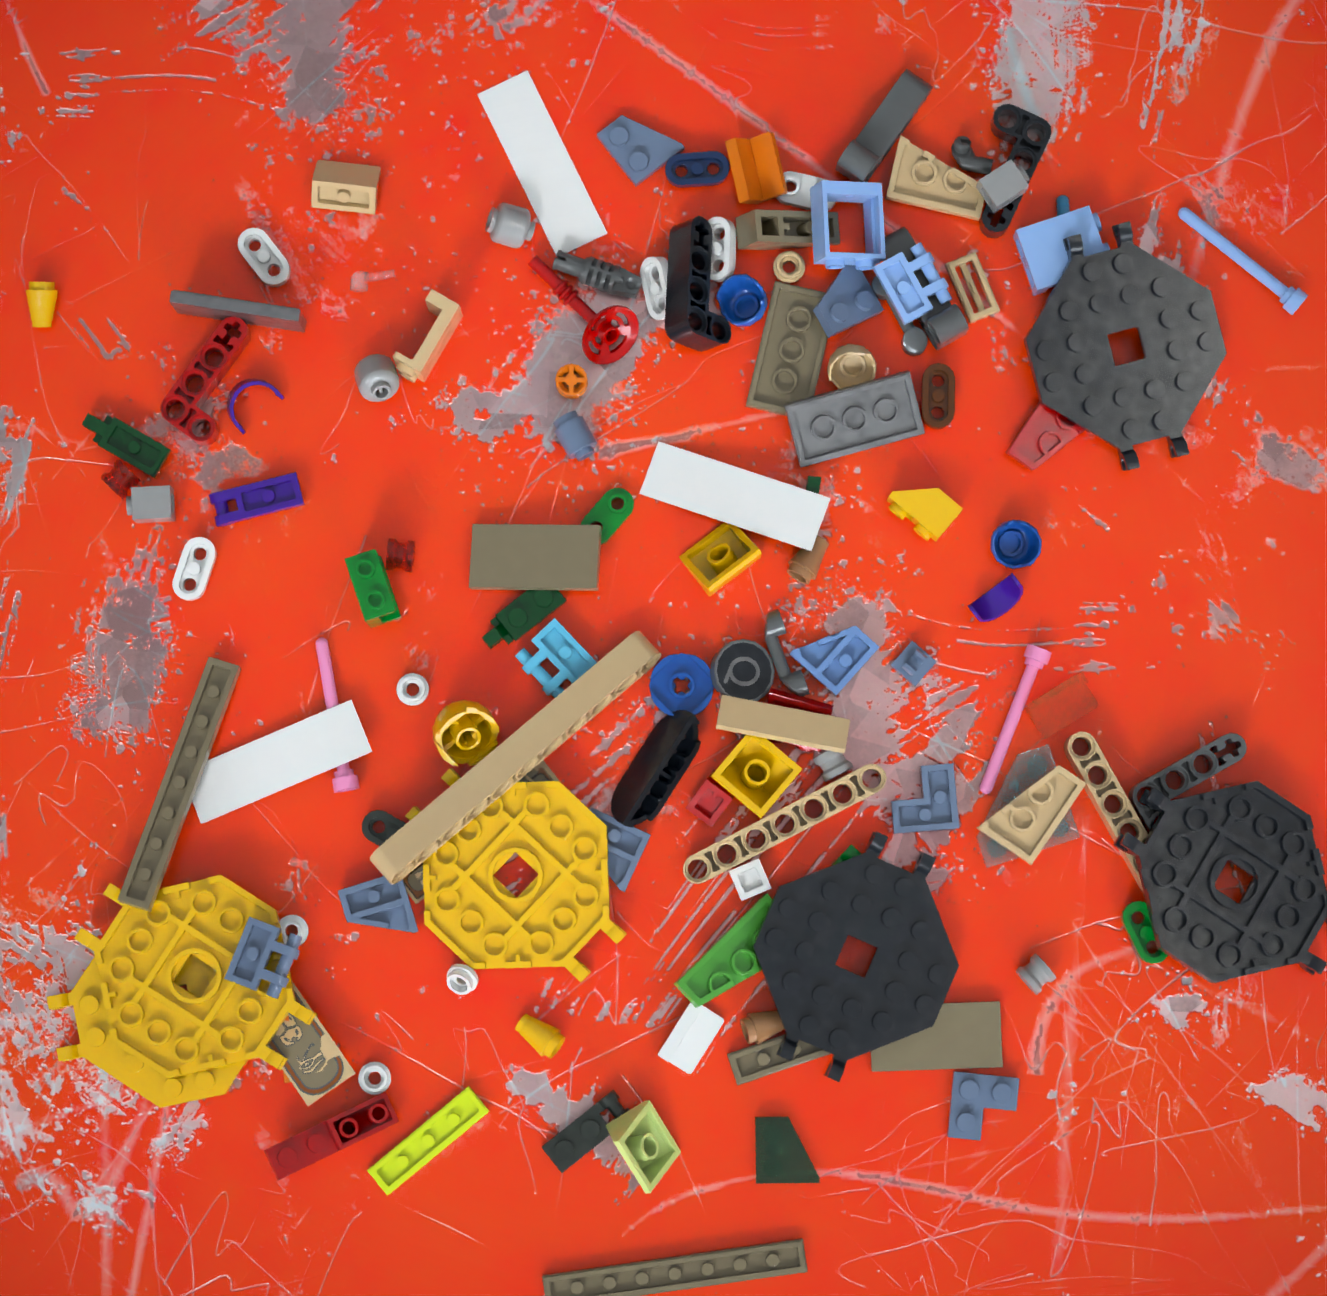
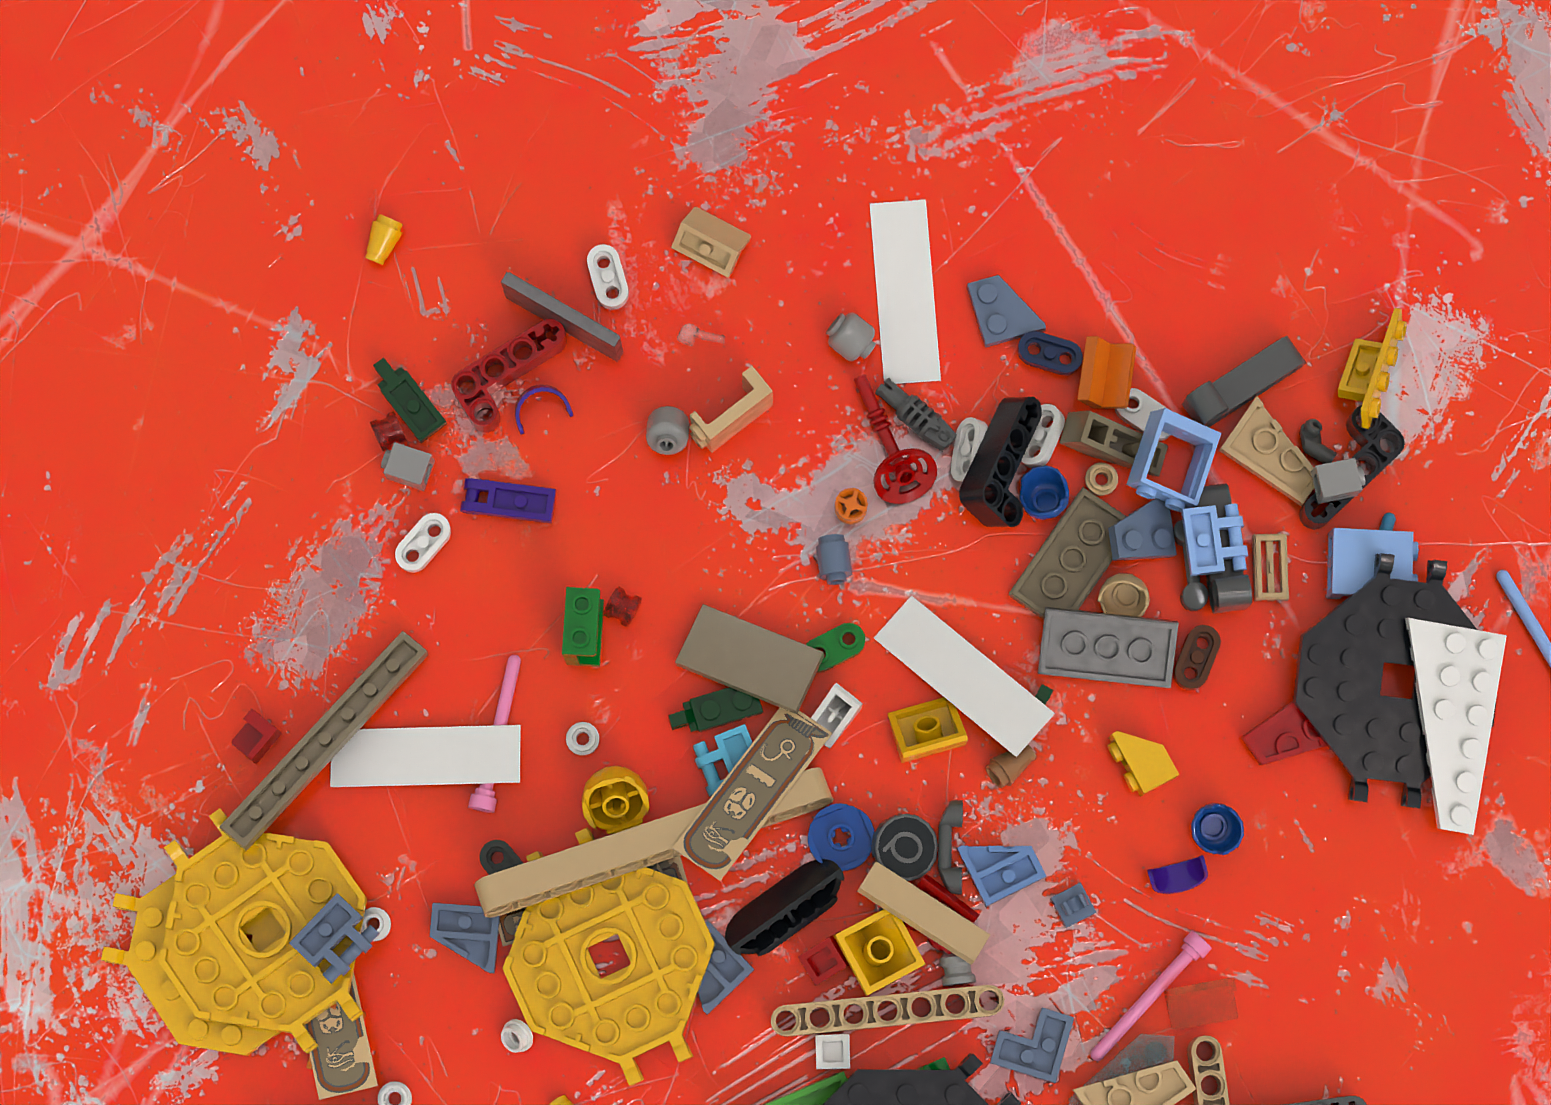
camera: 25 degrees right, 5 degrees down
none -> red panel [231,709,282,764]
none -> sticker [672,708,832,881]
none -> white slope [811,683,863,749]
none -> yellow bracket [1338,308,1407,429]
none -> white wing [1405,618,1507,835]

